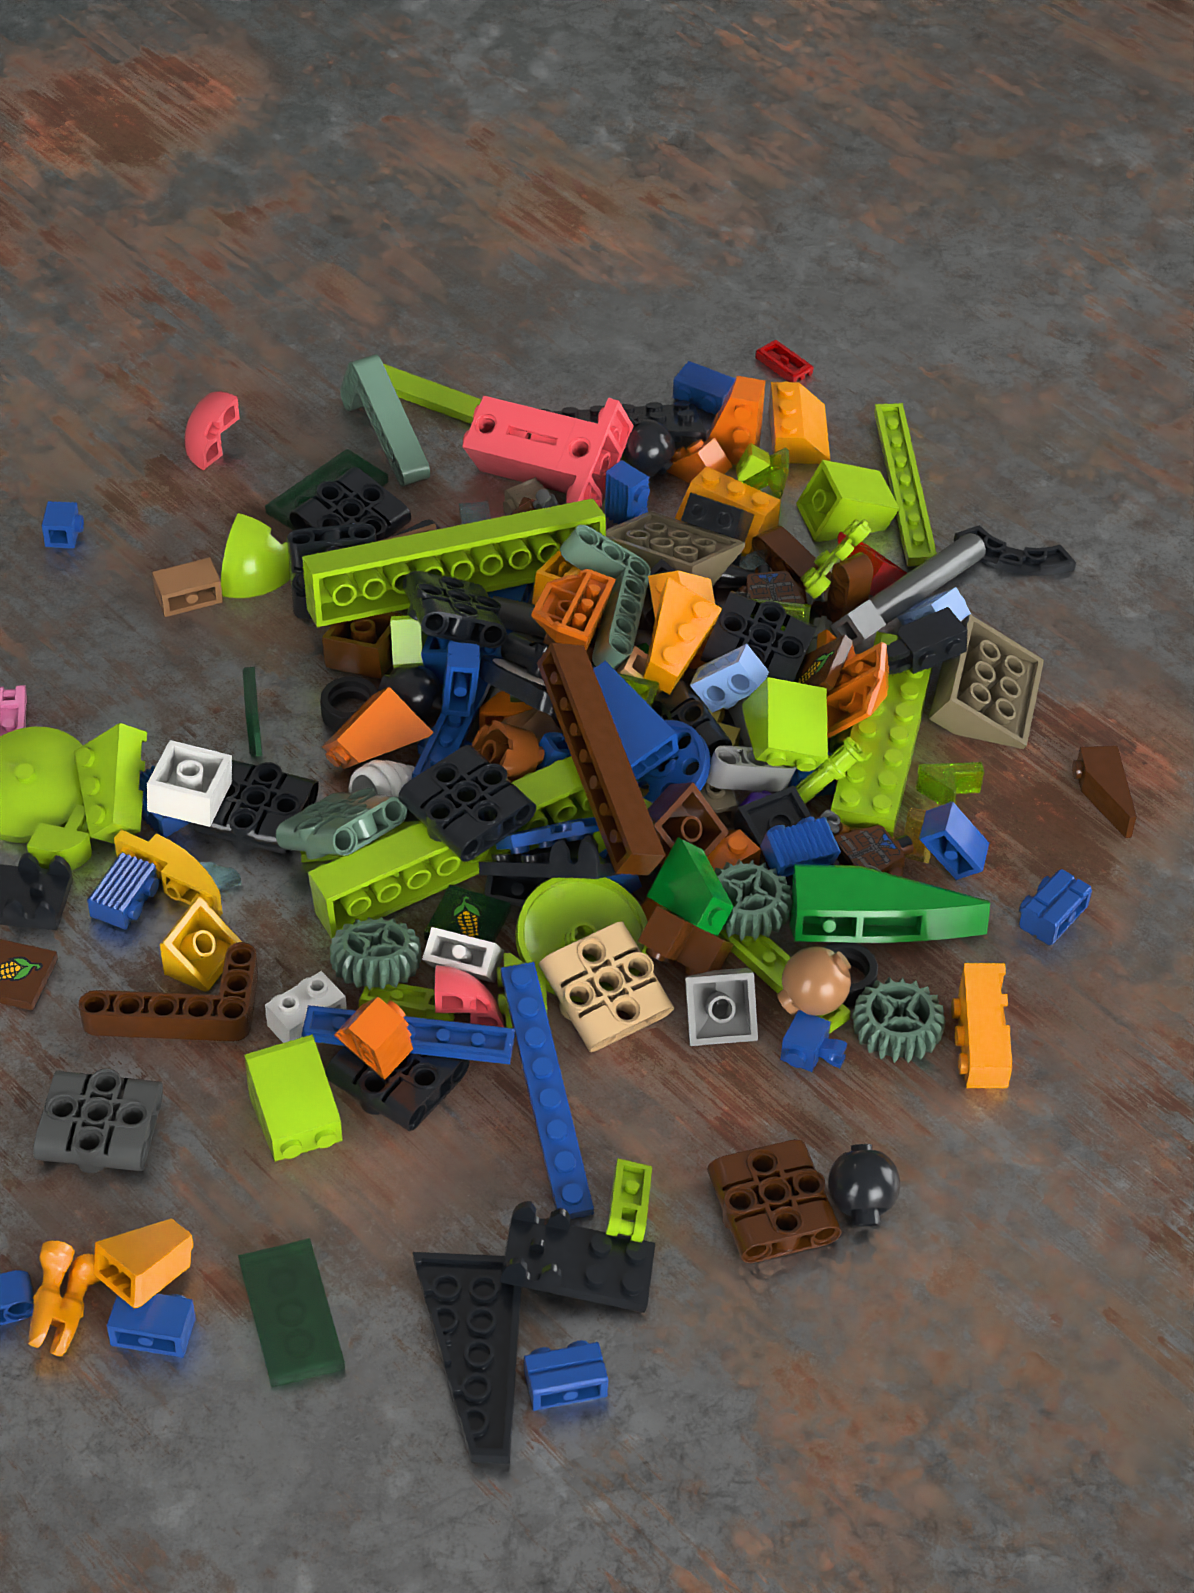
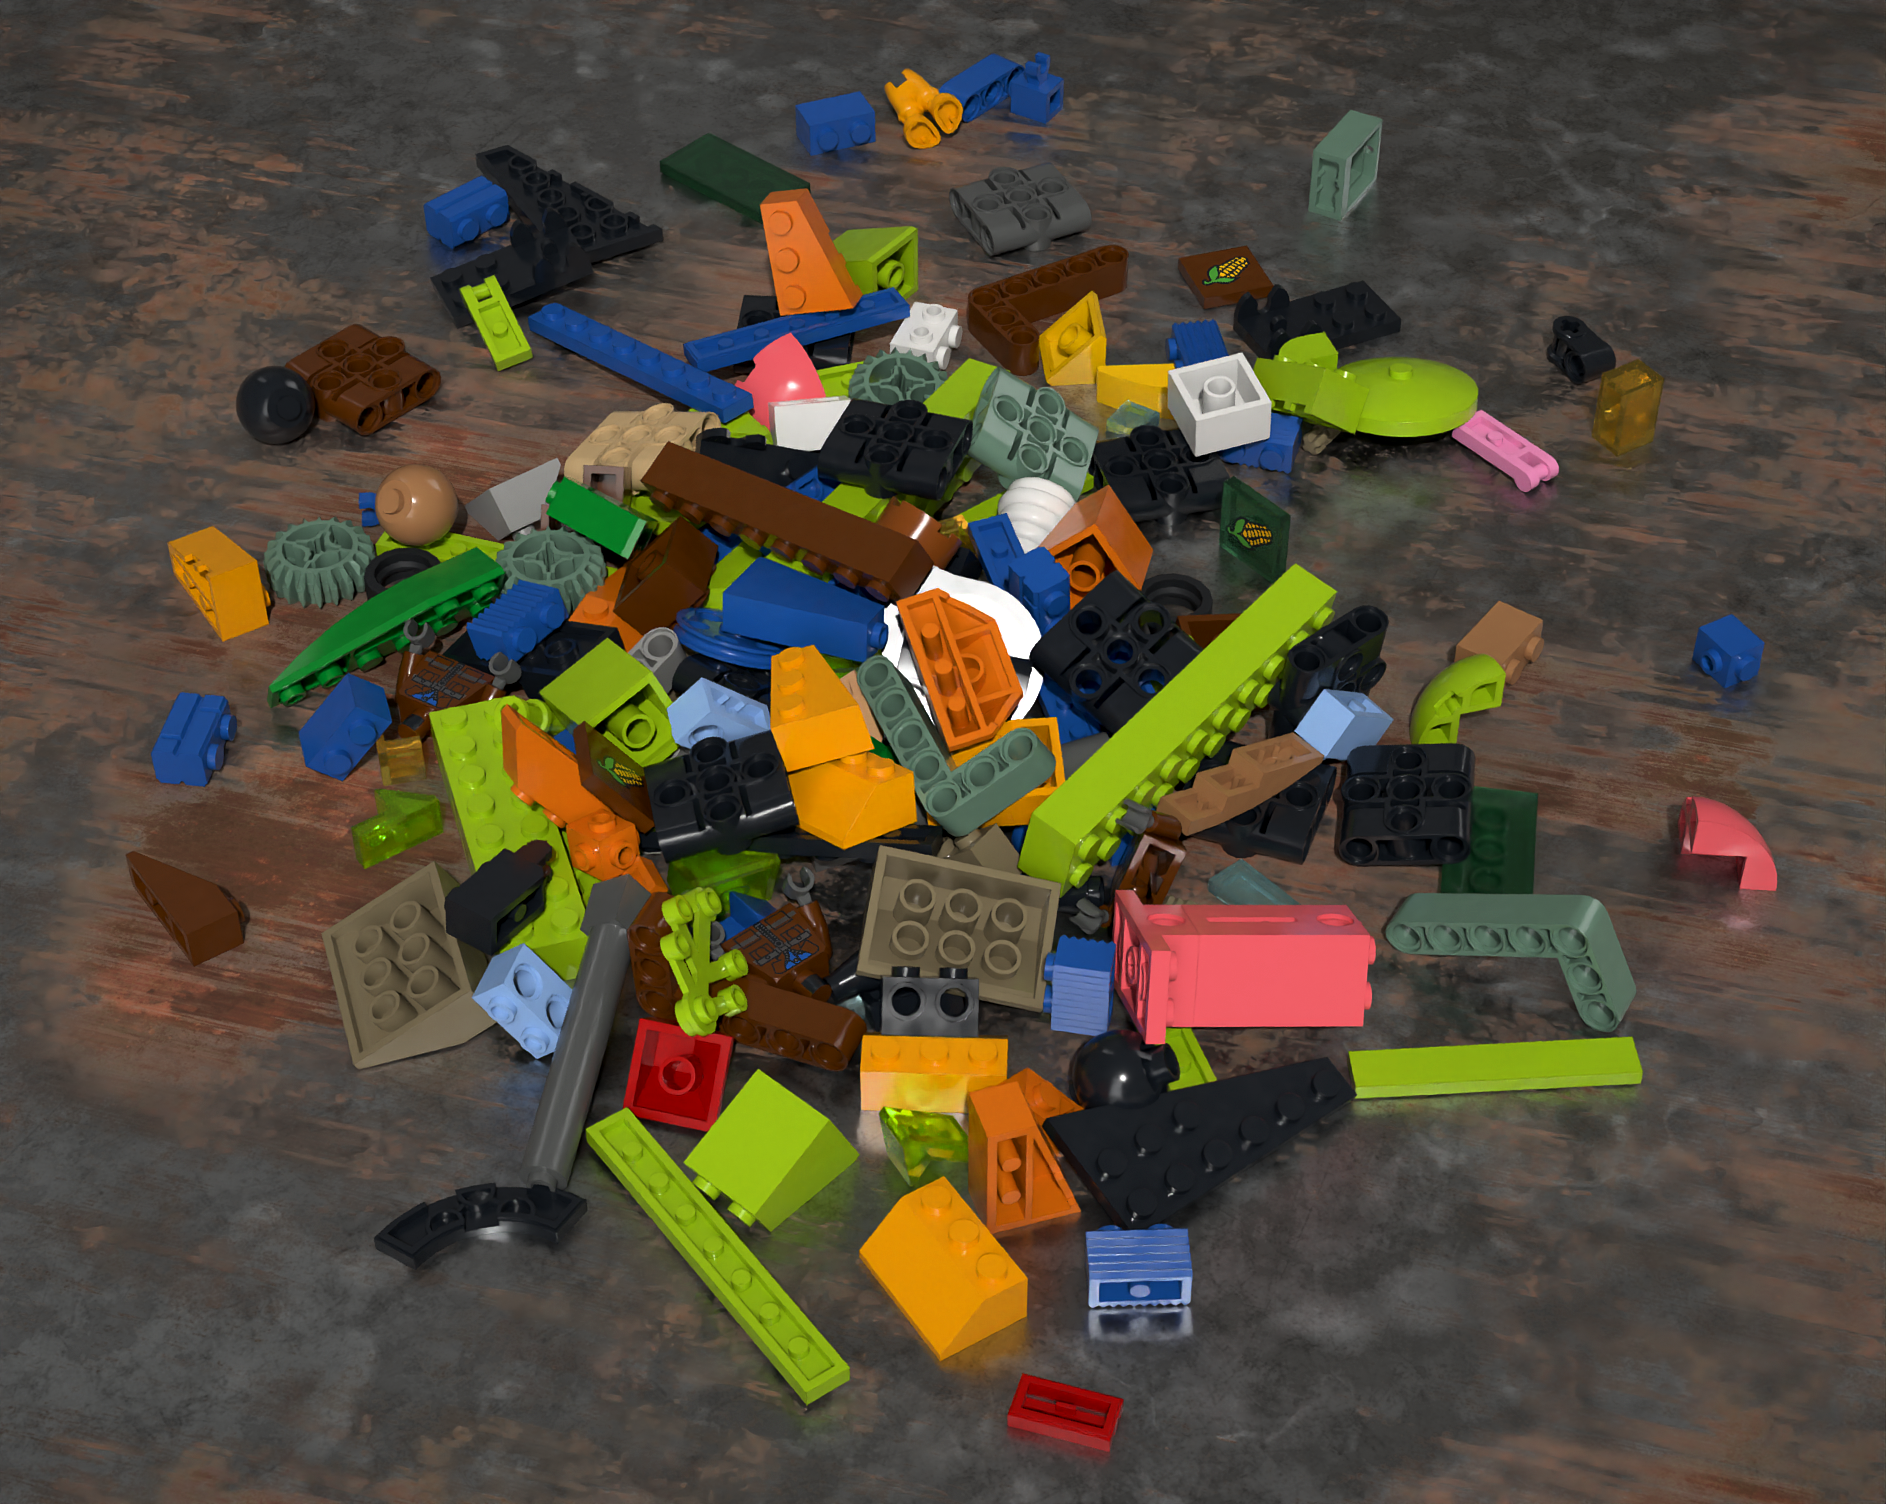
camera: 150 degrees right, 5 degrees down
light orange slope [94,1218,193,1309] -> none
lime slope [736,443,771,482] -> none

